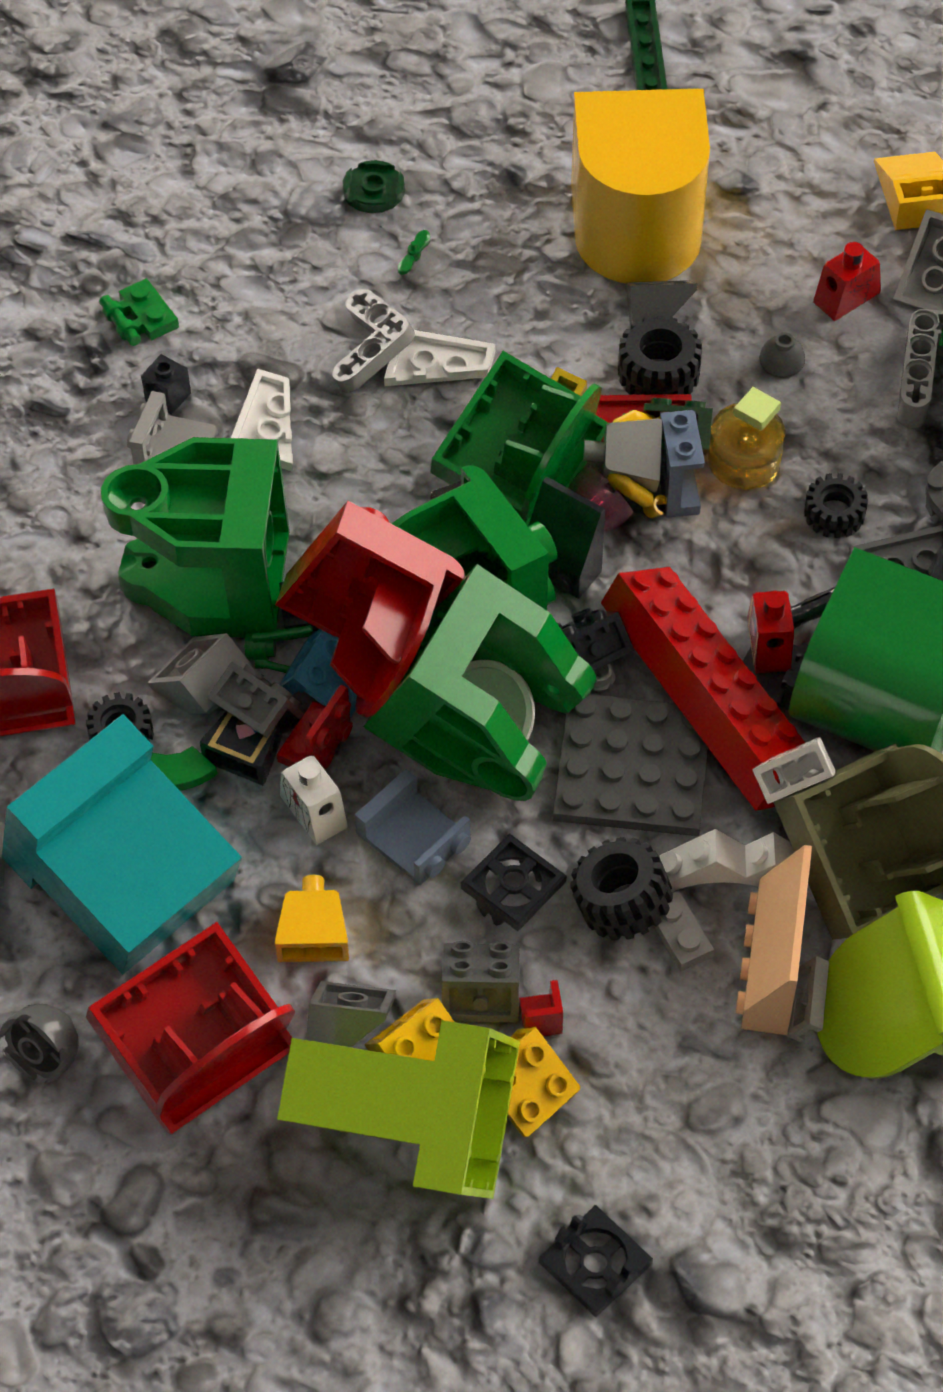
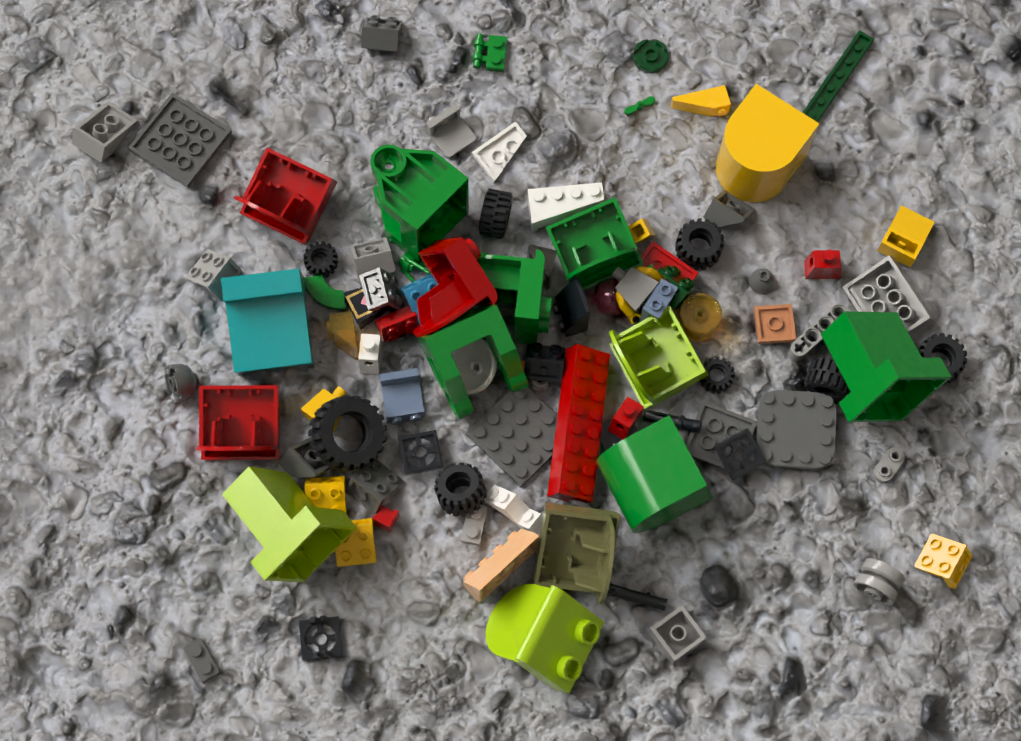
camera: 35 degrees right, 15 degrees up
black brick [141,354,191,415] -> none
light grey beam [332,289,415,392] -> none
white wing [384,330,496,386] -> none
yellowish green tile [733,387,781,431] -> none
white torso [752,737,835,804] -> none
light grey tile [787,956,829,1042] -> none
none -> black tyre [308,395,387,471]
none -> clear yellow slope [326,311,359,360]
none -> black tyre [479,188,513,239]
none -> white wedge [527,183,604,232]
none -> lime plate [609,305,709,410]
none -> yellow slope [671,85,731,117]
none -> nougat plate [753,304,796,344]

